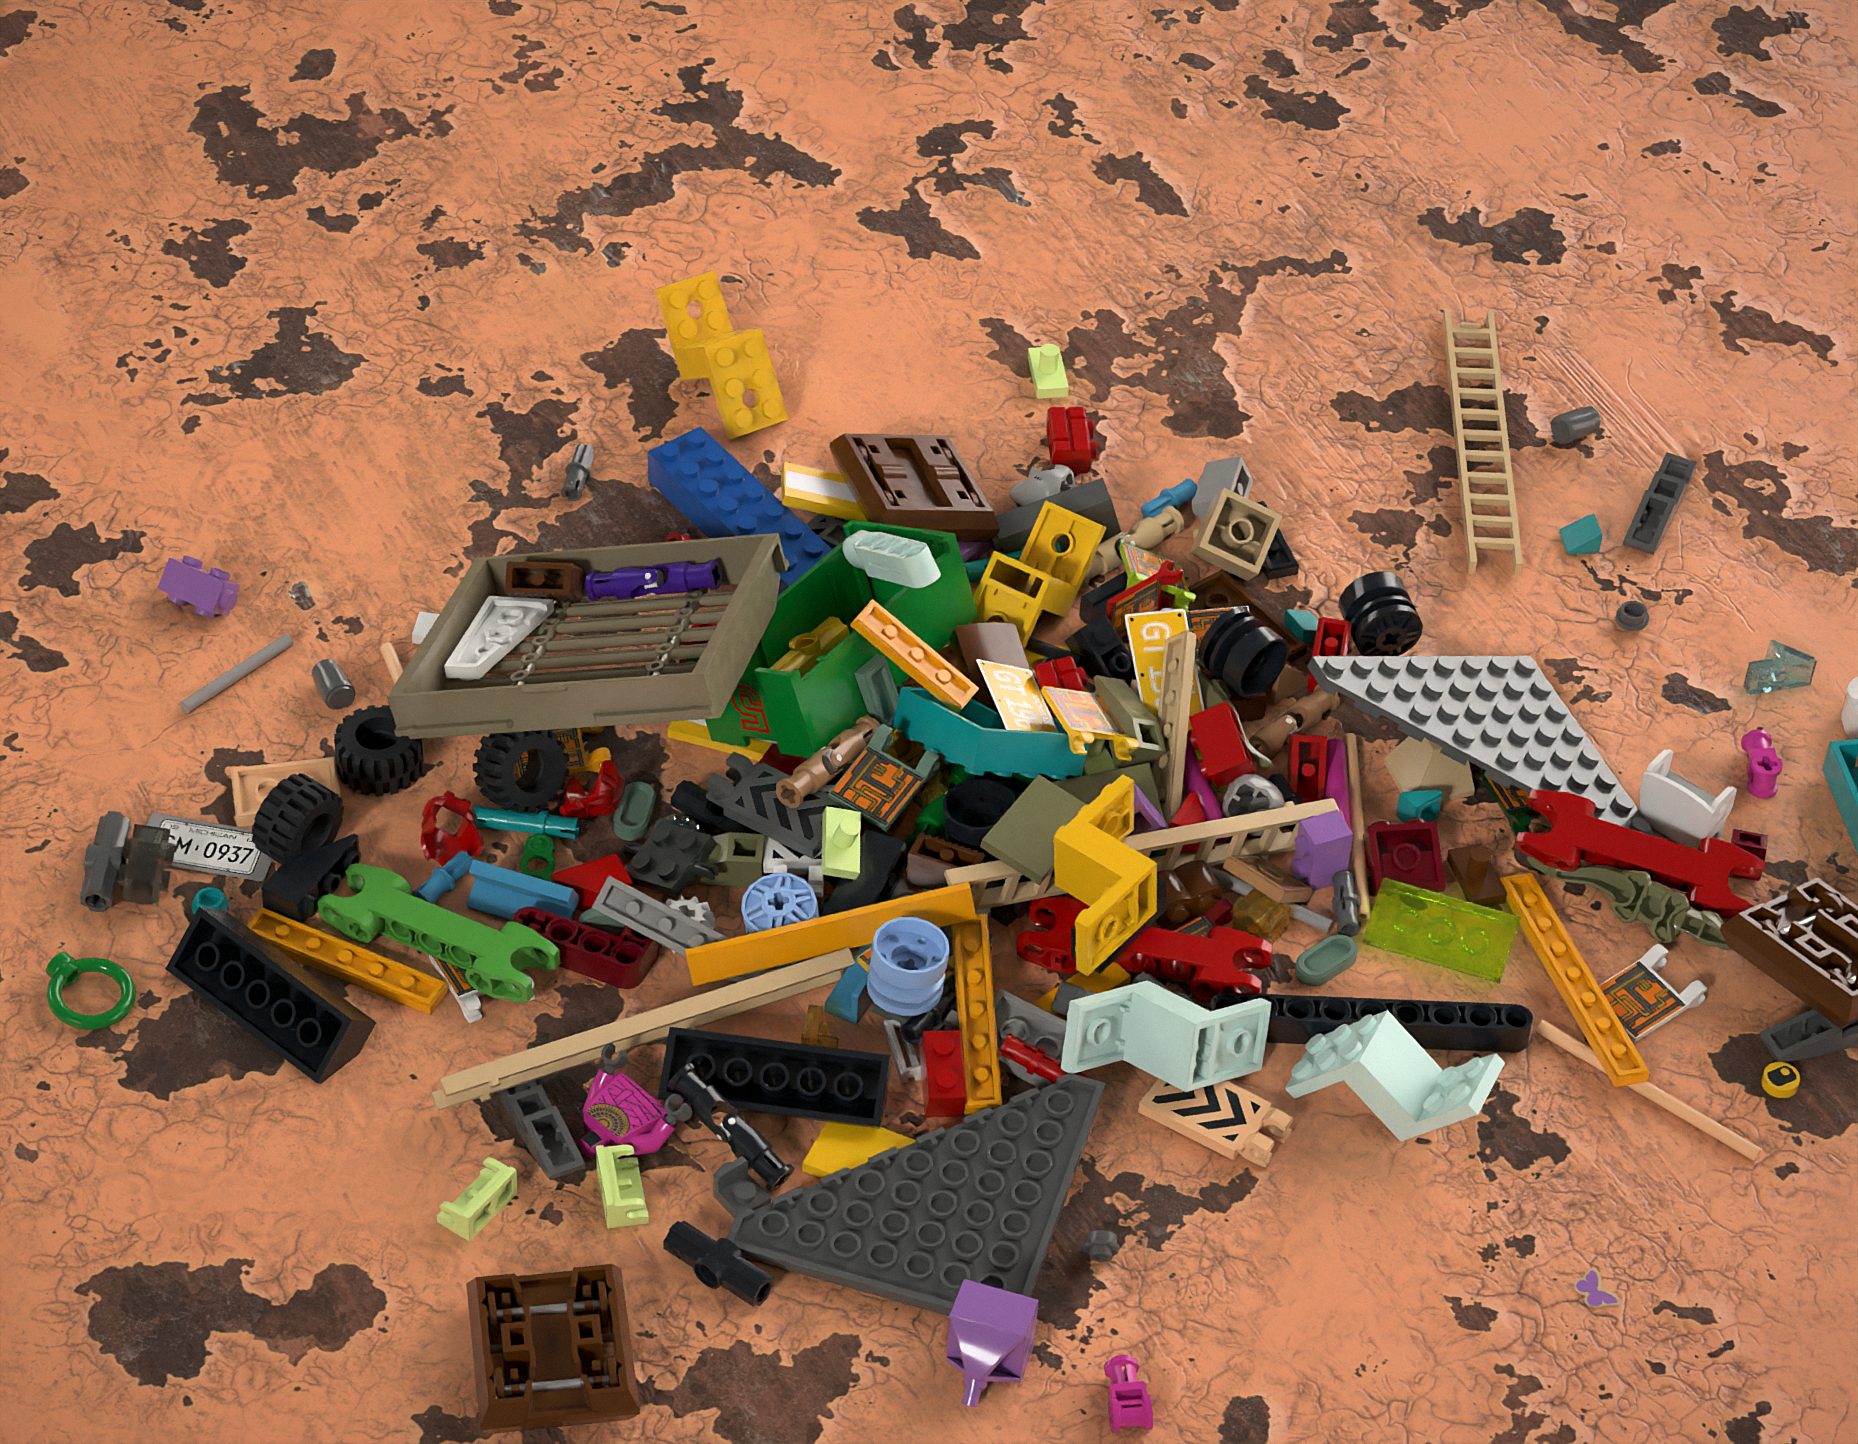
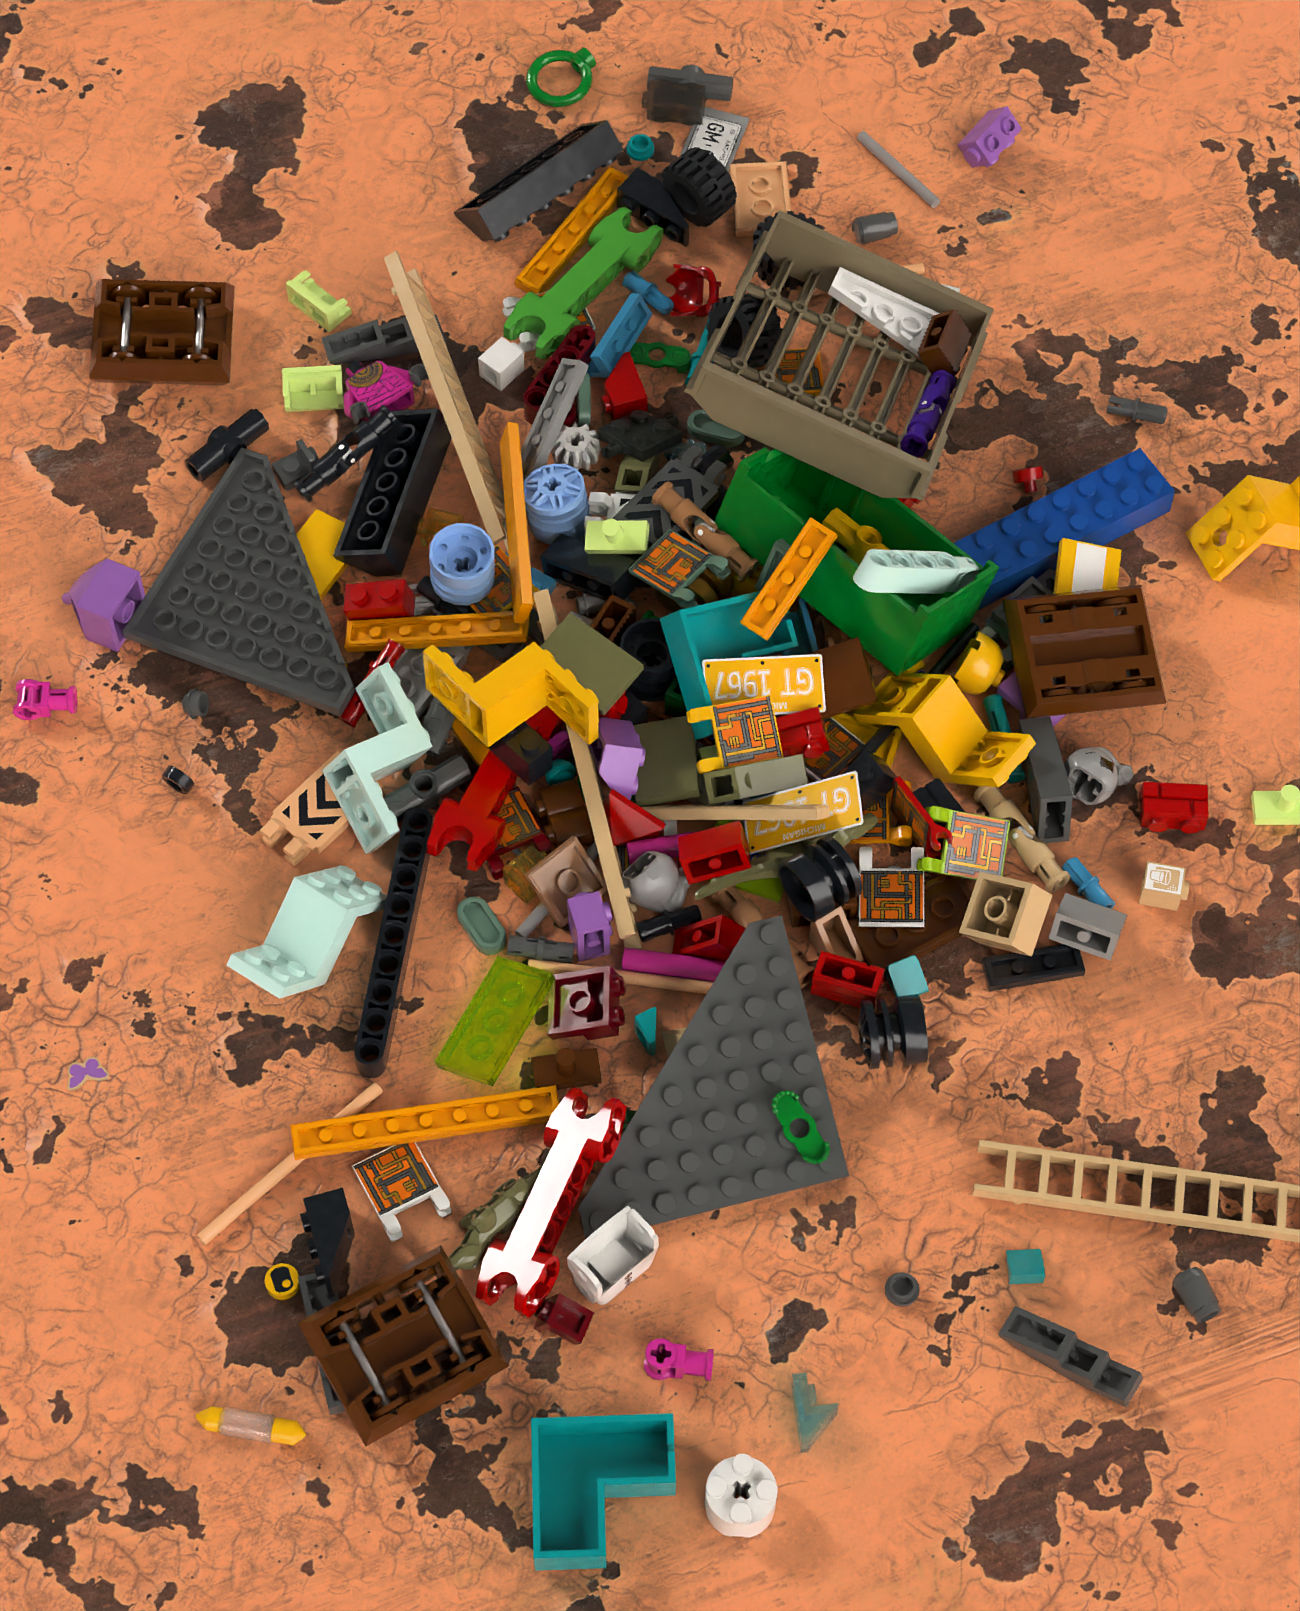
camera: 100 degrees right, 15 degrees up
none -> black tile [162,765,194,794]
none -> black slope [300,1187,355,1298]
none -> white brick [478,337,525,391]
none -> green piece [771,1090,830,1165]
none -> tan brick [1139,861,1190,911]

